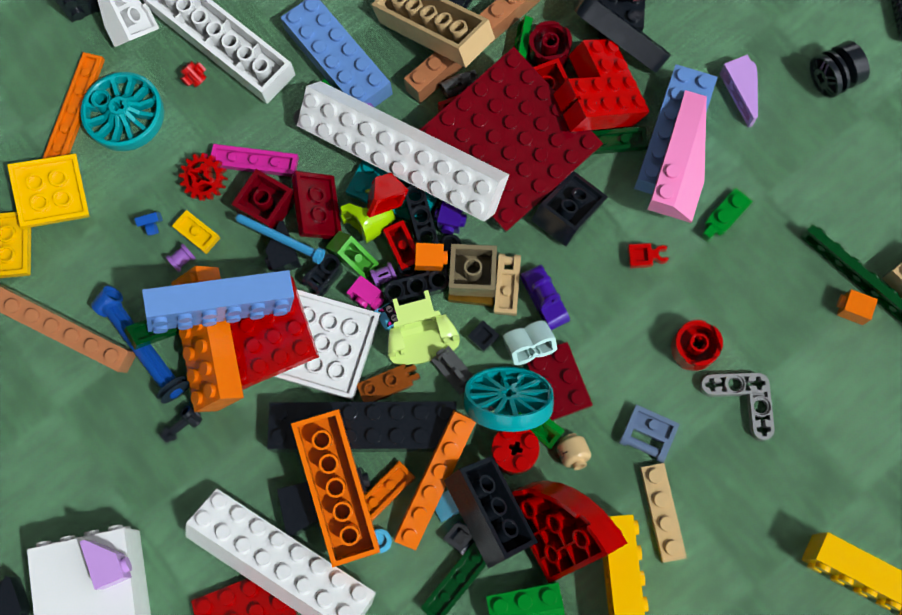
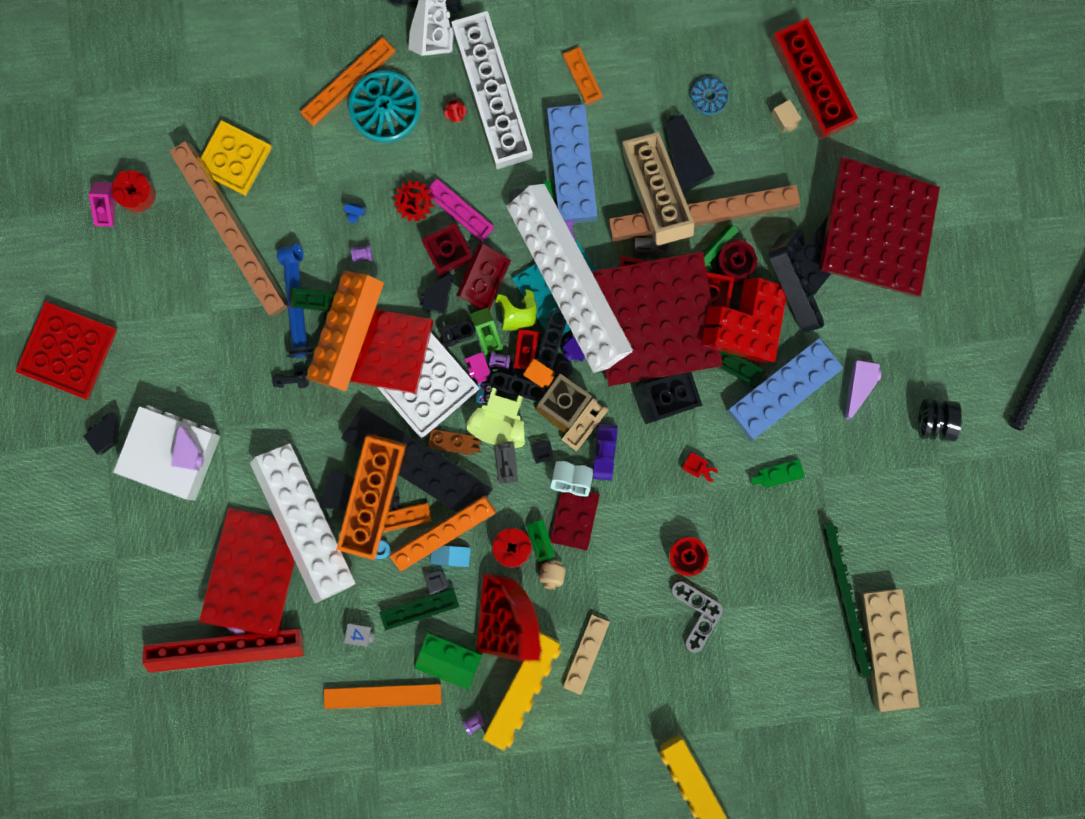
camera: 25 degrees right, 10 degrees up
yellow plate [7,154,90,229] -> none
medium blue brick [142,270,294,334] -> none
yellow plate [172,210,221,254] -> none
dark azure bar [235,214,325,264] -> none
red slope [367,173,408,218] -> none
black brick [443,456,538,569] -> none
teal piece [464,367,554,432] -> none
sand blue plate [619,405,680,463] -> none
bright pink wedge [647,90,707,223] -> none
orange brick [836,289,878,325] -> none

